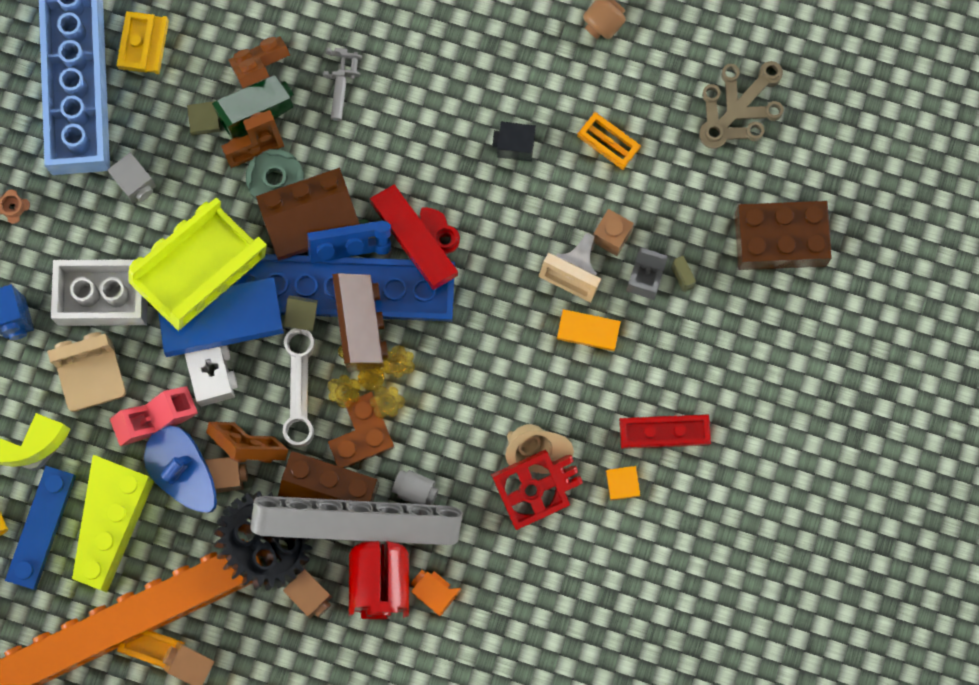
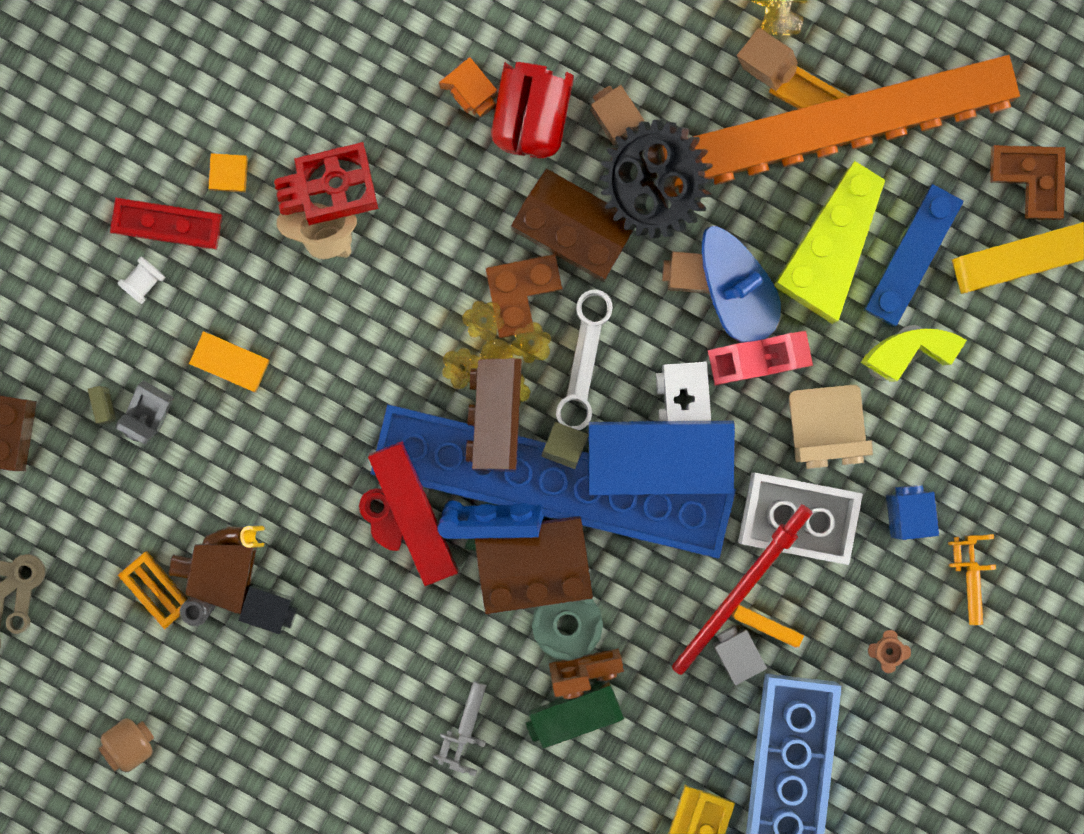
camera: 170 degrees left, 10 degrees up
neon yellow panel [128,198,267,331] -> none
olive tile [187,101,221,136] -> none
dark orange plate [206,422,288,463] -> none
dark orange plate [228,36,290,89] -> none
light grey beam [250,496,463,545] -> none
light grey brick [392,470,439,505] -> none
tan piece [538,233,601,303] -> none
medium nougat brick [593,209,634,256] -> none
none -> white bush [117,256,166,304]
none -> reddish brown torso [169,526,265,626]
none -> red bar [671,504,813,675]
none -> light orange tile [731,604,804,648]

